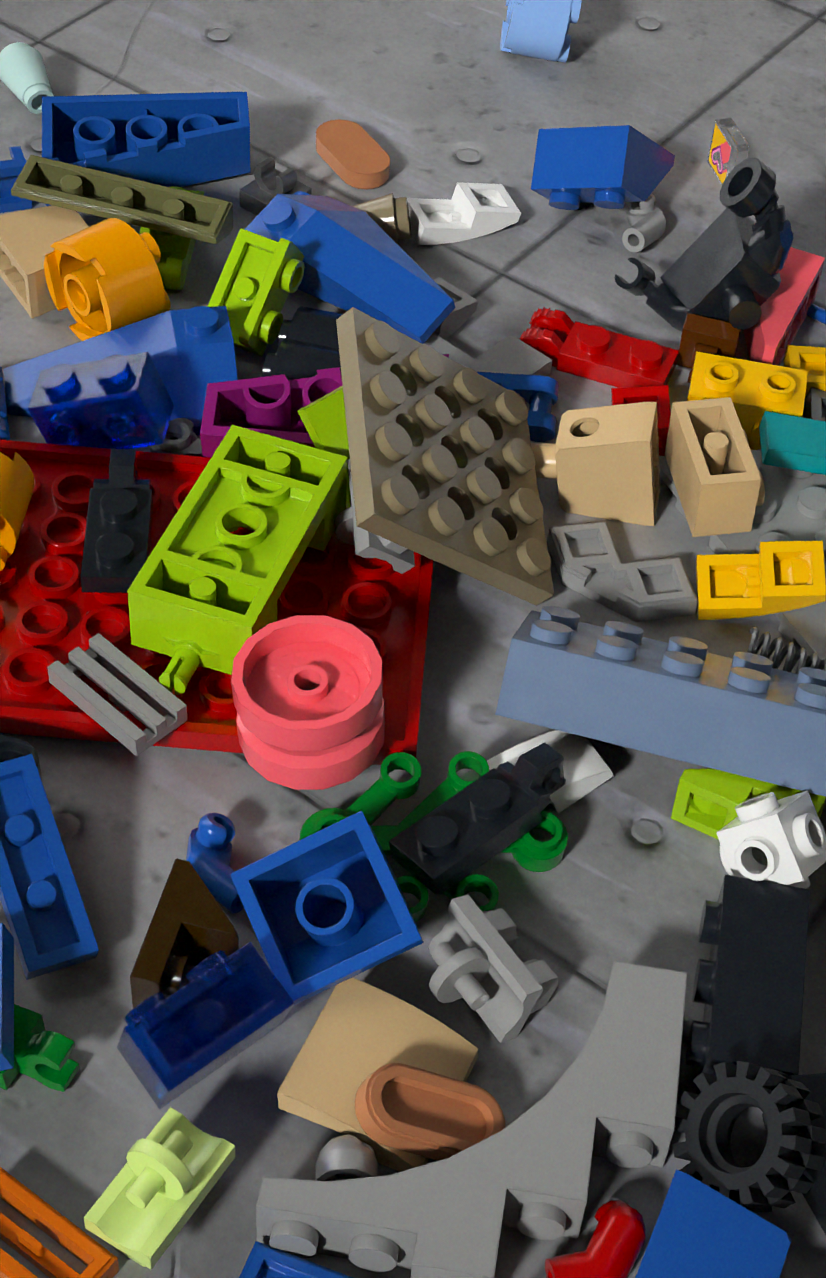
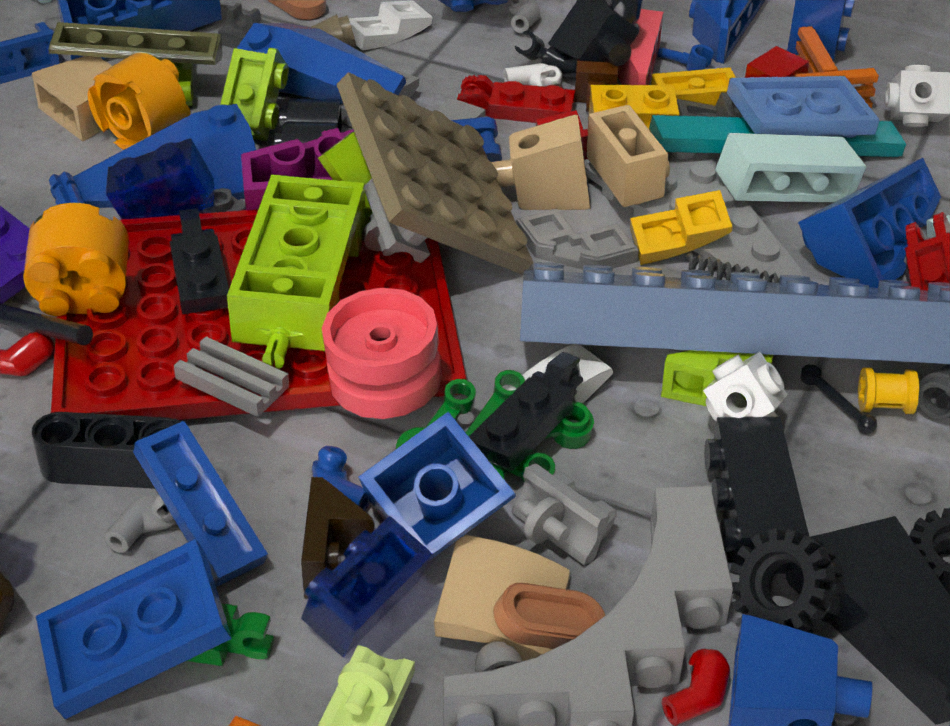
camera: 10 degrees left, 5 degrees down
none -> white arm [503,63,563,87]

